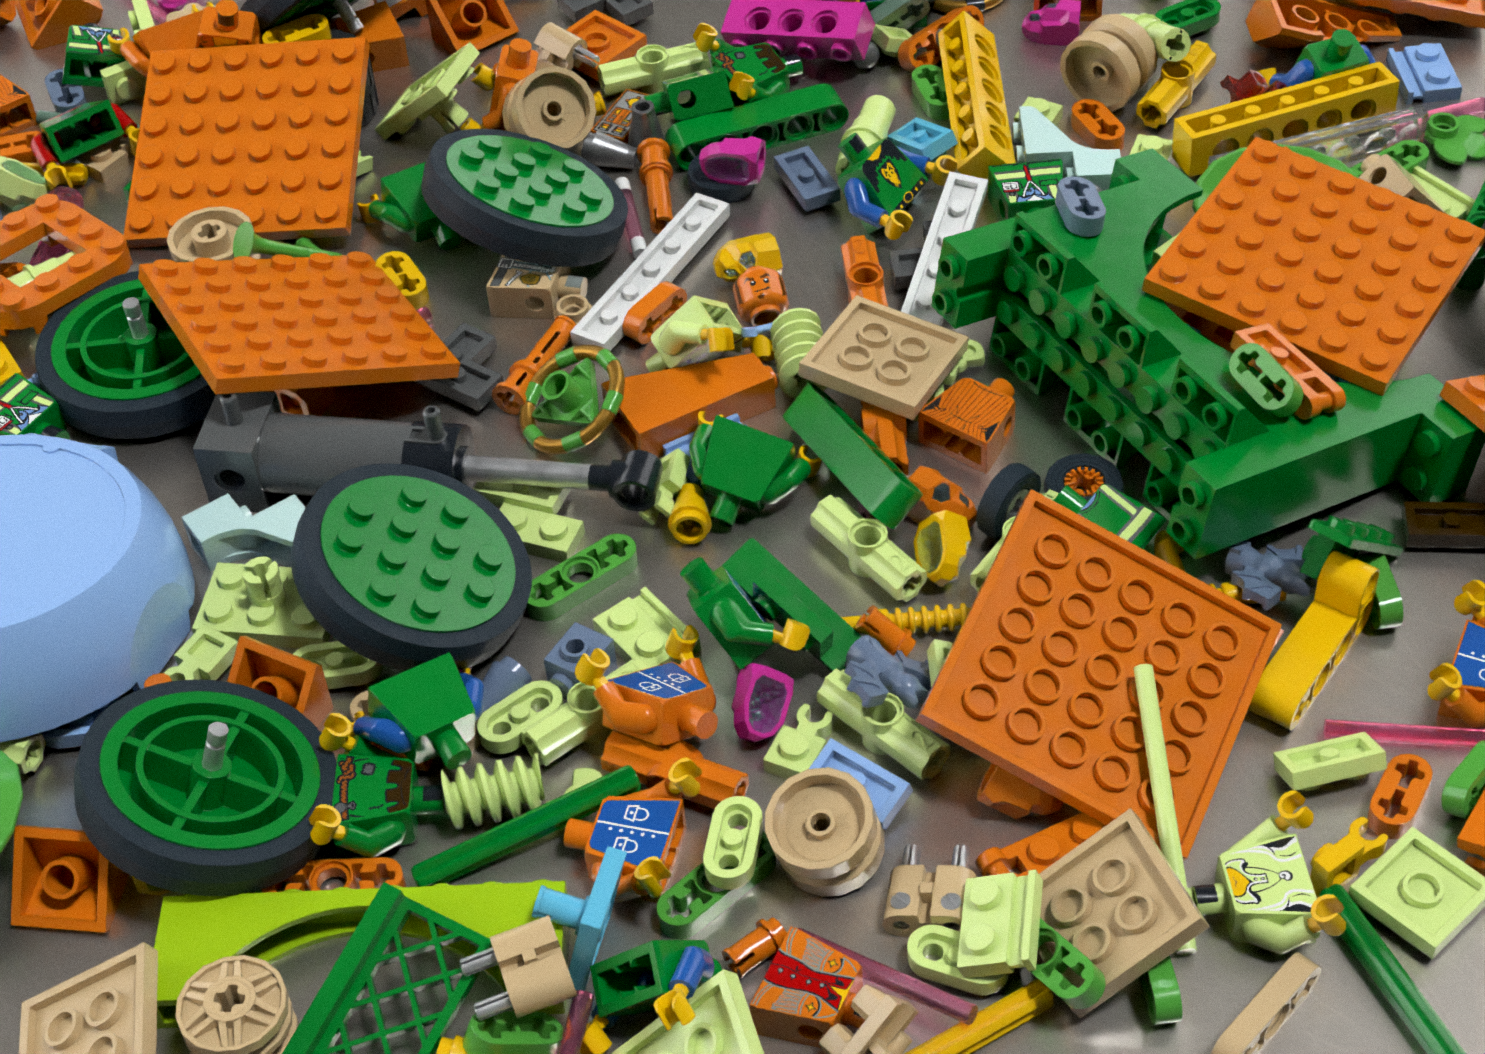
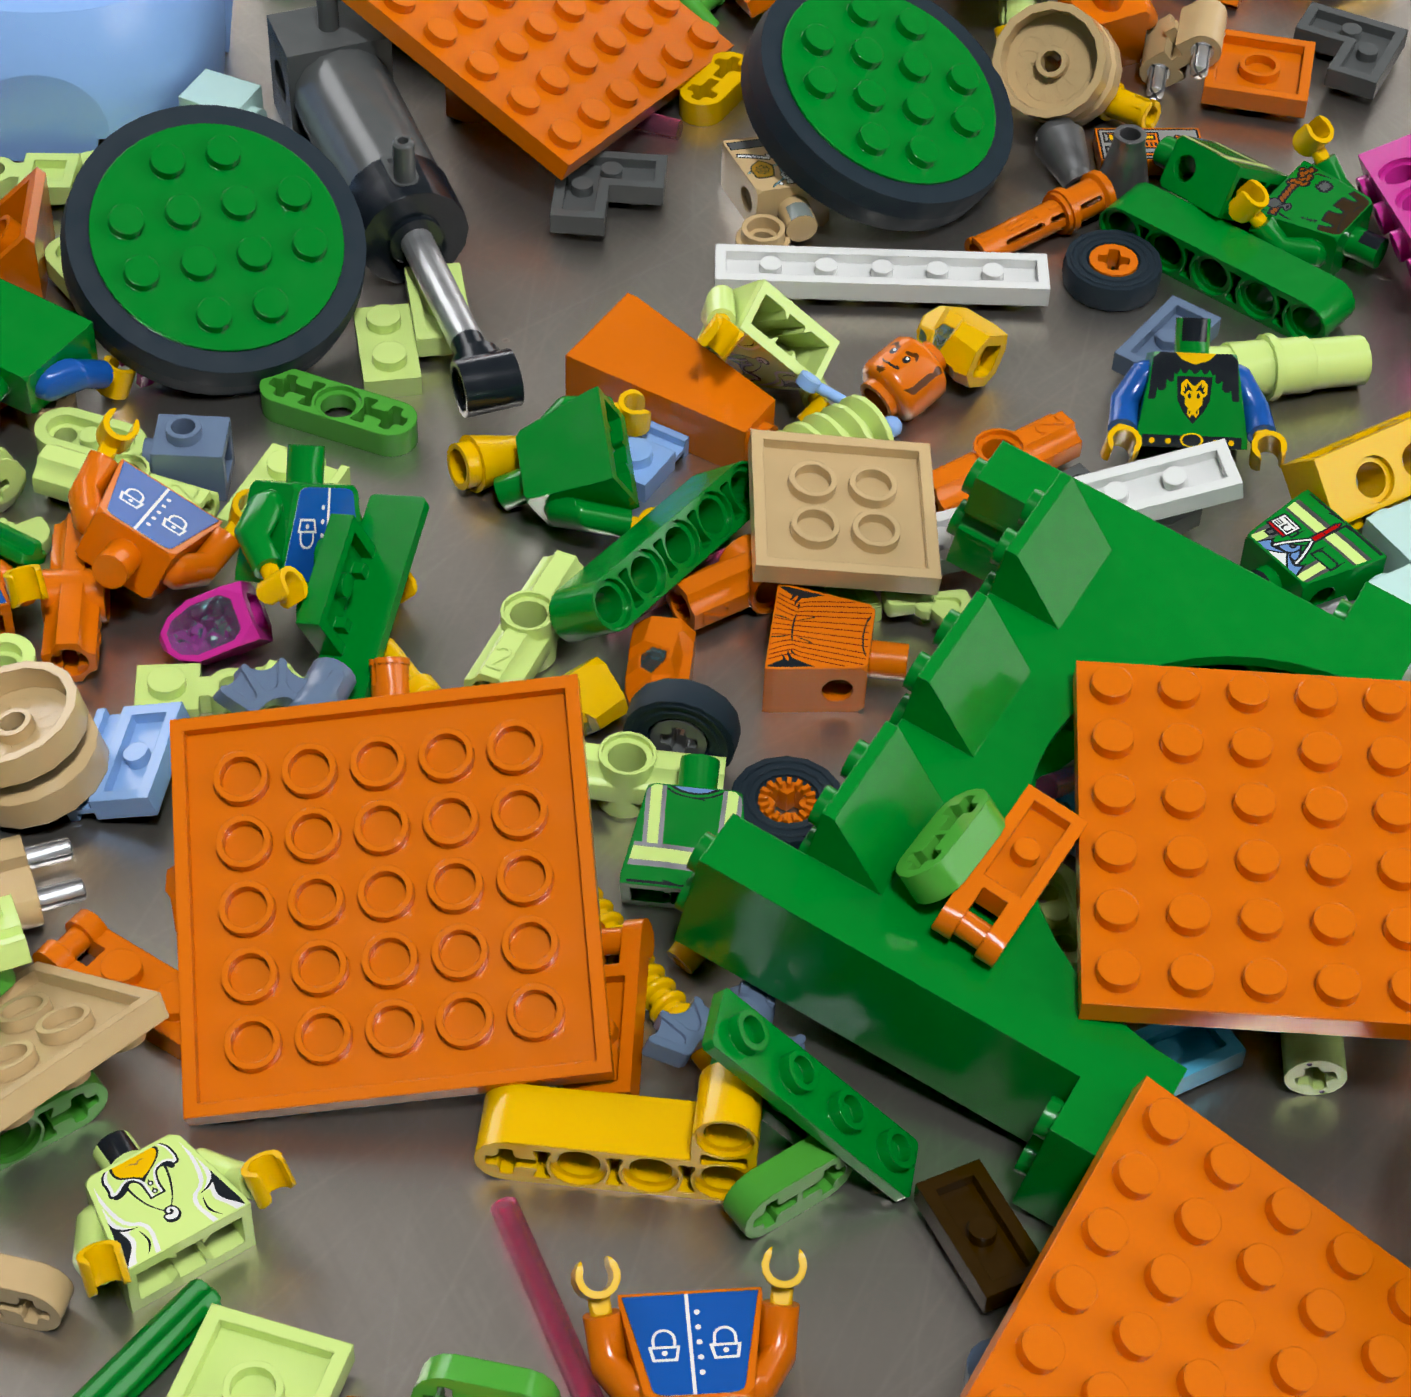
camera: 55 degrees right, 0 degrees up
sand blue cone [482,656,532,713] -> none
orange pin [492,315,576,415] -> none
bright green piece [519,345,625,454] -> none
yellowish green piece [597,42,710,97] -> none
bar [615,177,647,260] -> none
orange beam [622,281,687,344] -> none
yellowish green plate [639,448,691,525] -> none
dark pink rock [699,136,766,186] -> none
medium azure plate [887,117,958,162] -> none
sand blue beam [1055,176,1106,237] -> none
yellowish green bar [1133,664,1197,955] -> none
yellowish green plate [1273,731,1387,791] -> none
yellow plate [1310,817,1388,897] -> none
orange beam [1367,754,1433,840] -> none

